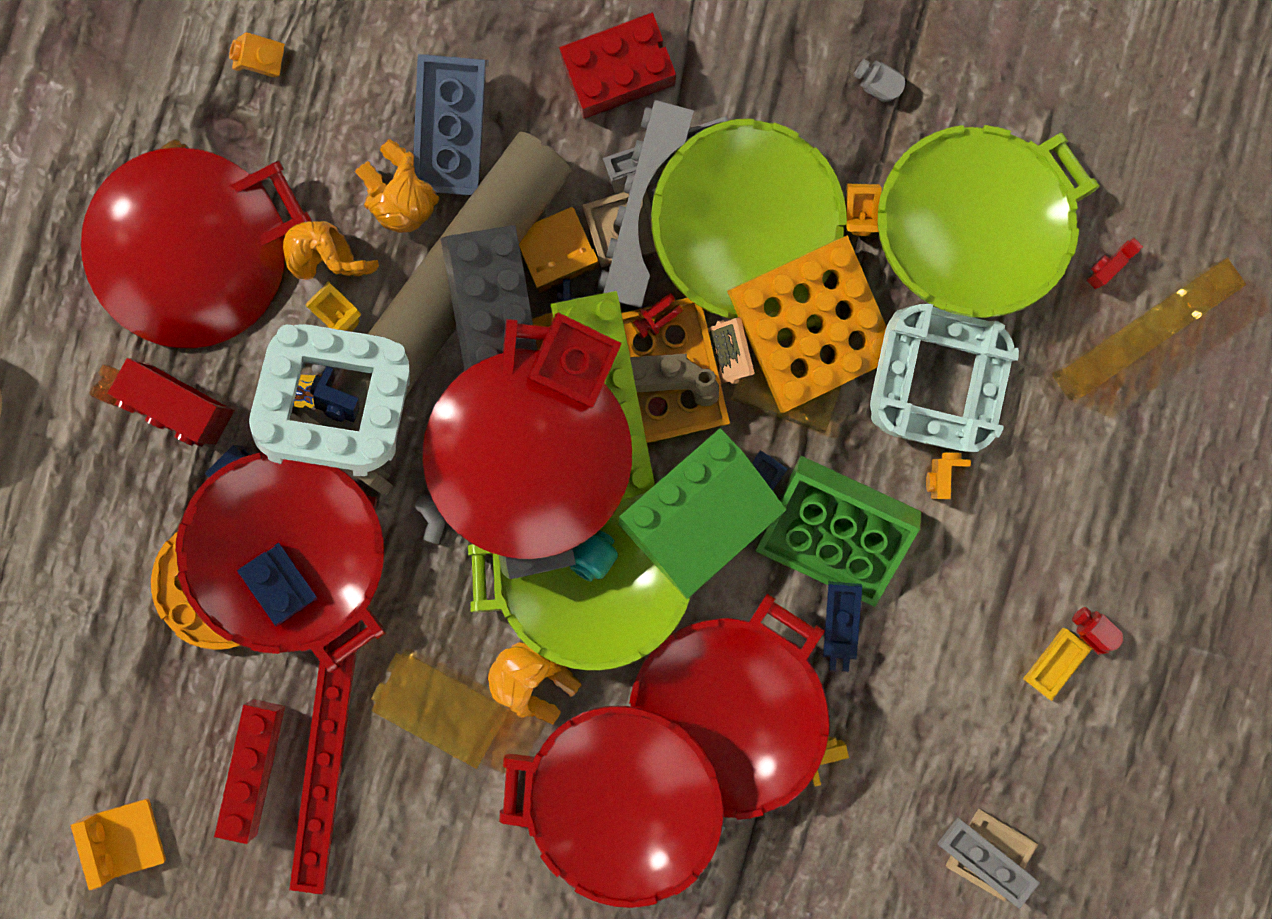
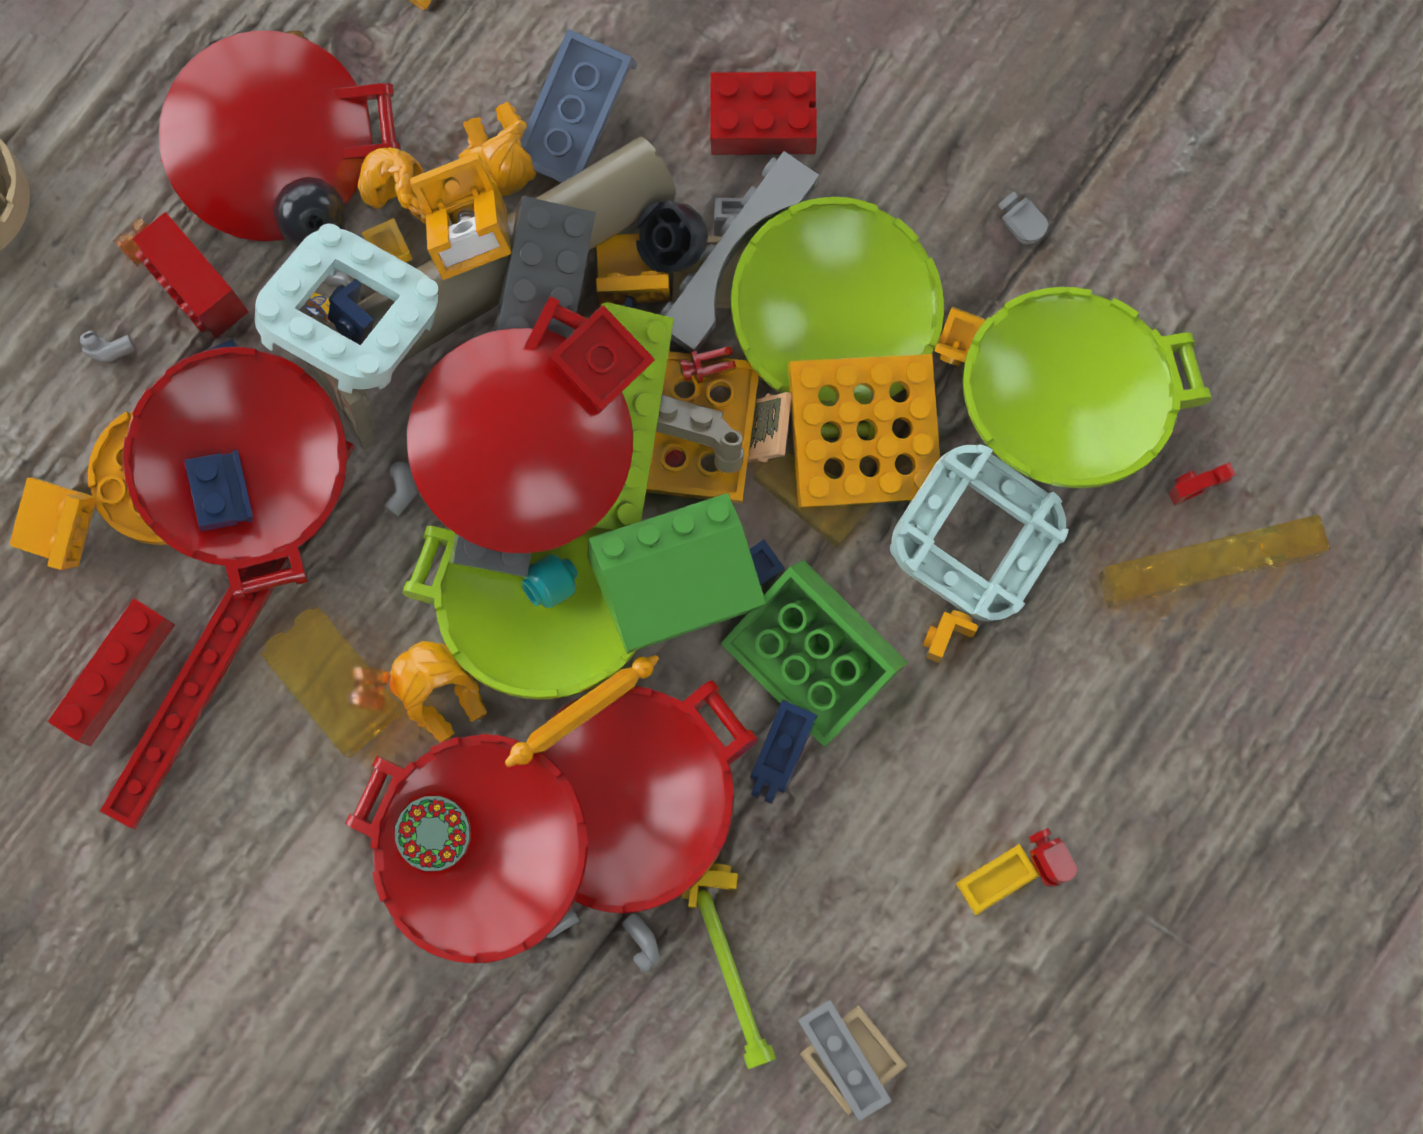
camera: 25 degrees right, 10 degrees down
none -> light orange bracket [10,477,97,570]
none -> light grey arm [80,331,136,363]
none -> black cylinder [274,177,347,247]
none -> clear orange wheel [347,667,390,711]
none -> tile [395,796,471,871]
none -> light orange brick [410,152,512,280]
none -> light orange wheel [505,655,659,767]
none -> light grey arm [623,914,660,972]
none -> black cylinder [636,200,708,273]
none -> lime piece [697,890,777,1069]

